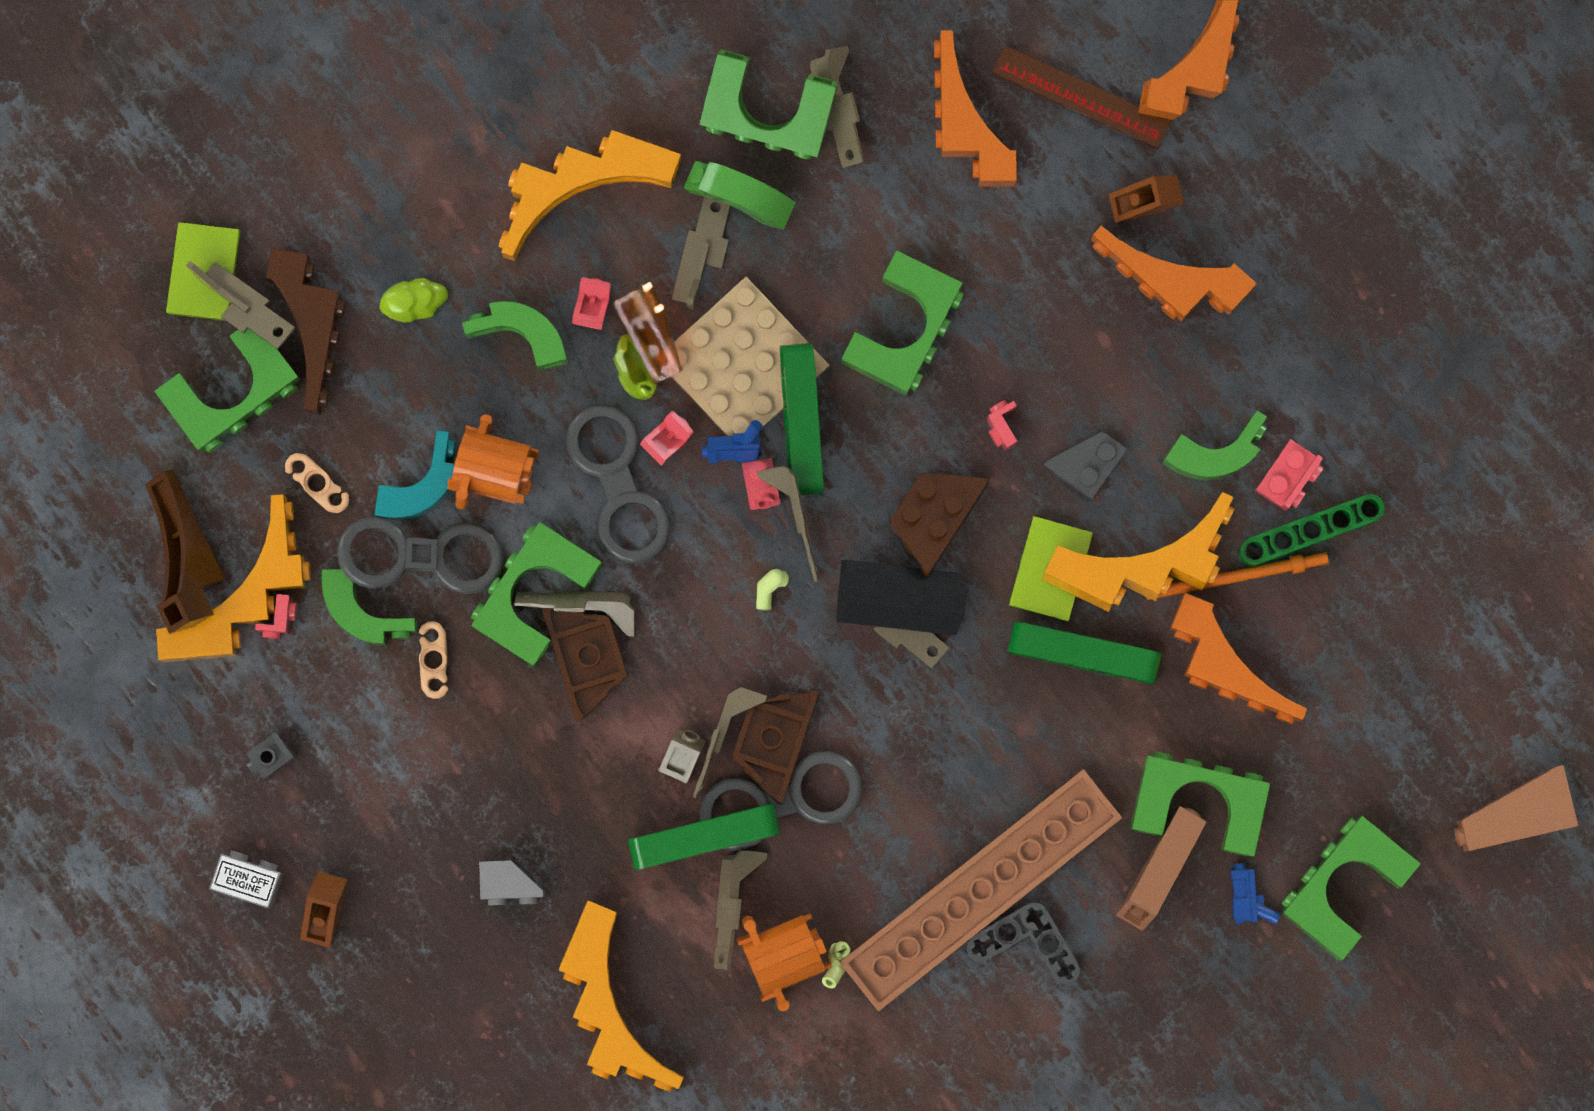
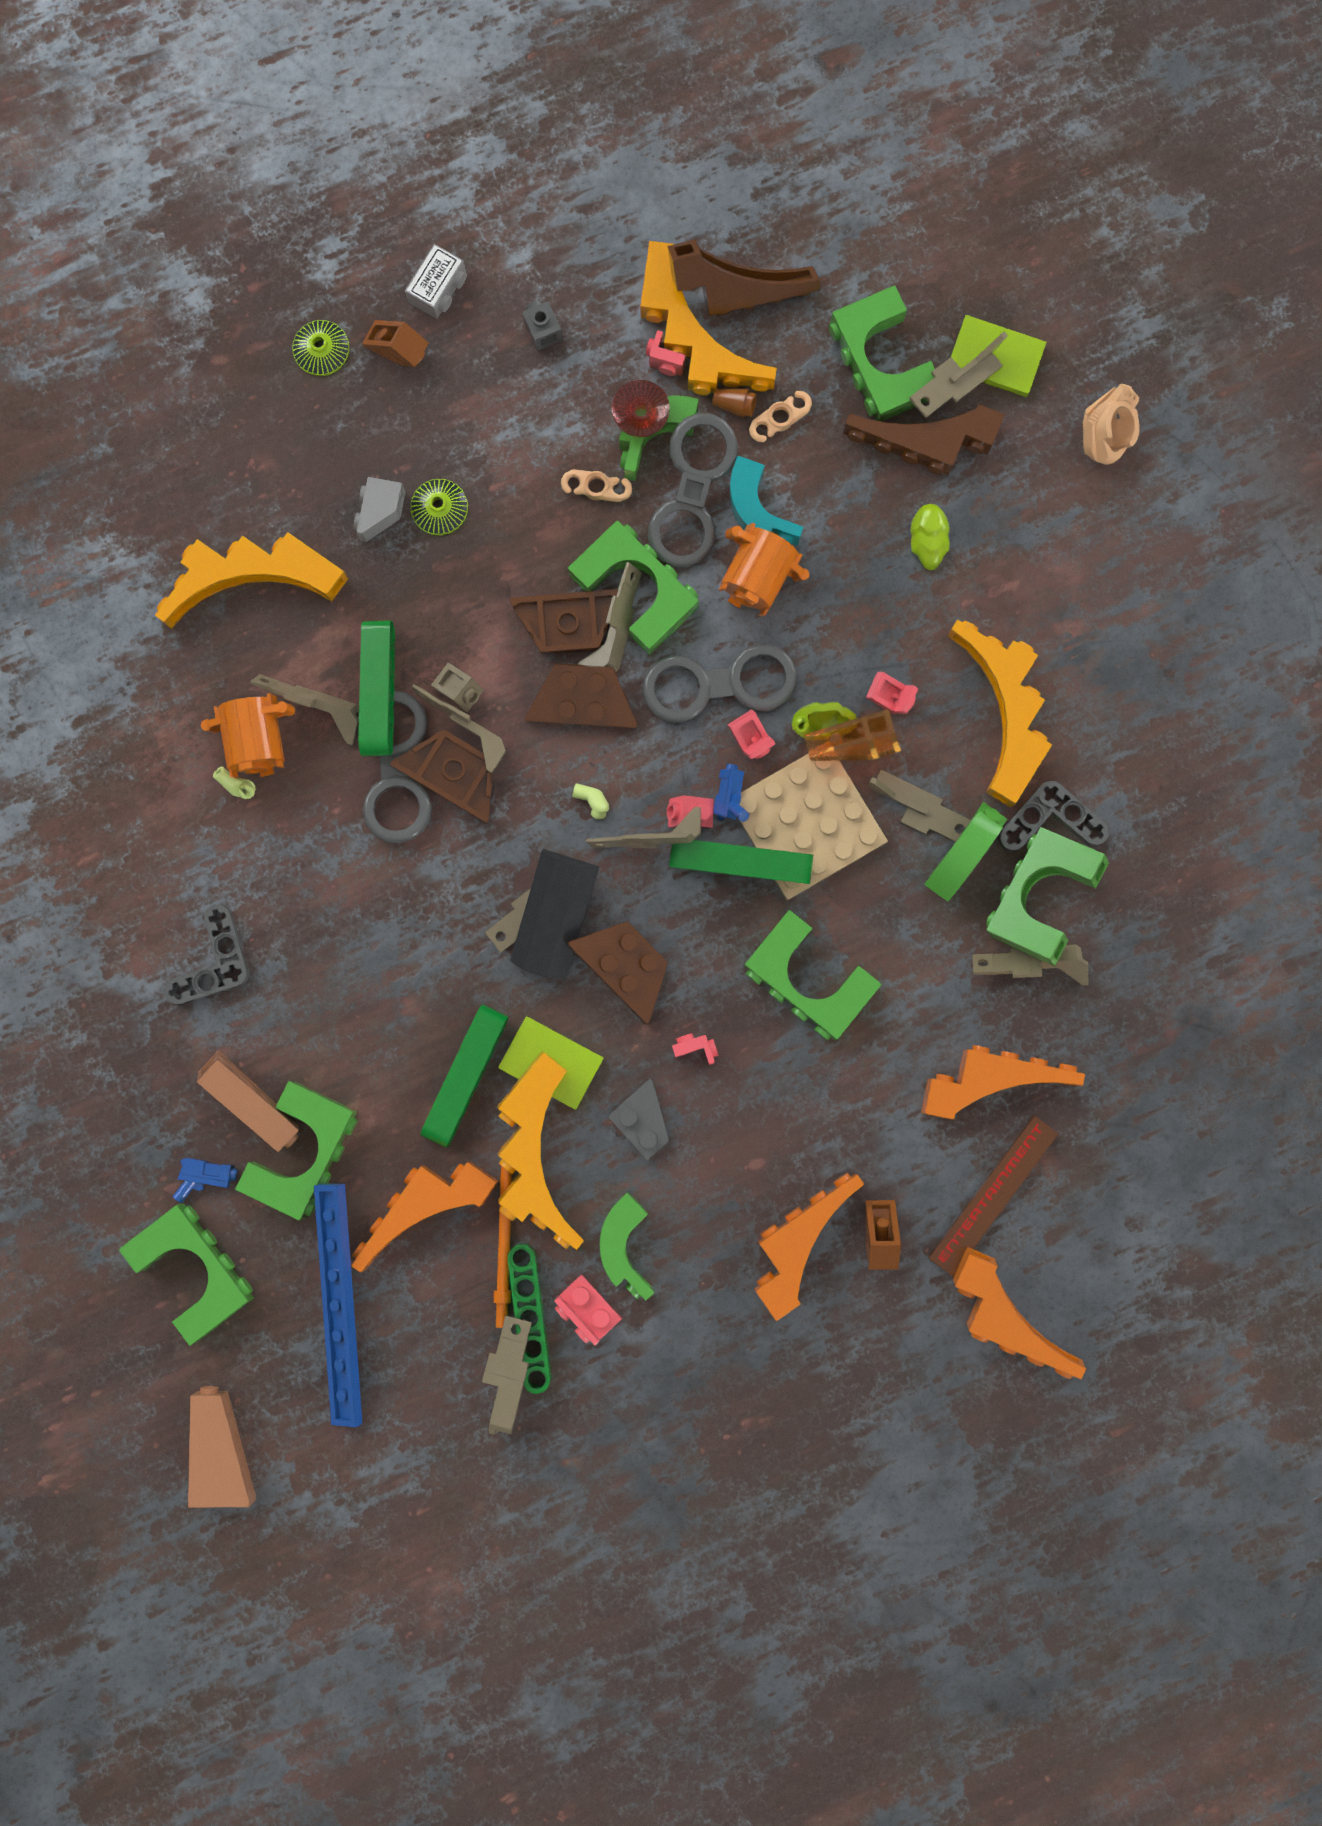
camera: 105 degrees right, 0 degrees up
bright green arch [462,301,568,371] -> none
nougat plate [839,769,1122,1012] -> none
none -> dish [292,320,349,376]
none -> blue plate [314,1183,362,1427]
none -> dish [411,479,468,535]
none -> dark tan piece [482,1316,532,1435]
none -> reddish brown wing [525,663,637,728]
none -> clear red dish [612,380,670,437]
none -> dark orange cone [713,388,757,418]
none -> dark grey beam [998,781,1109,852]
none -> light nougat helmet [1083,384,1139,465]

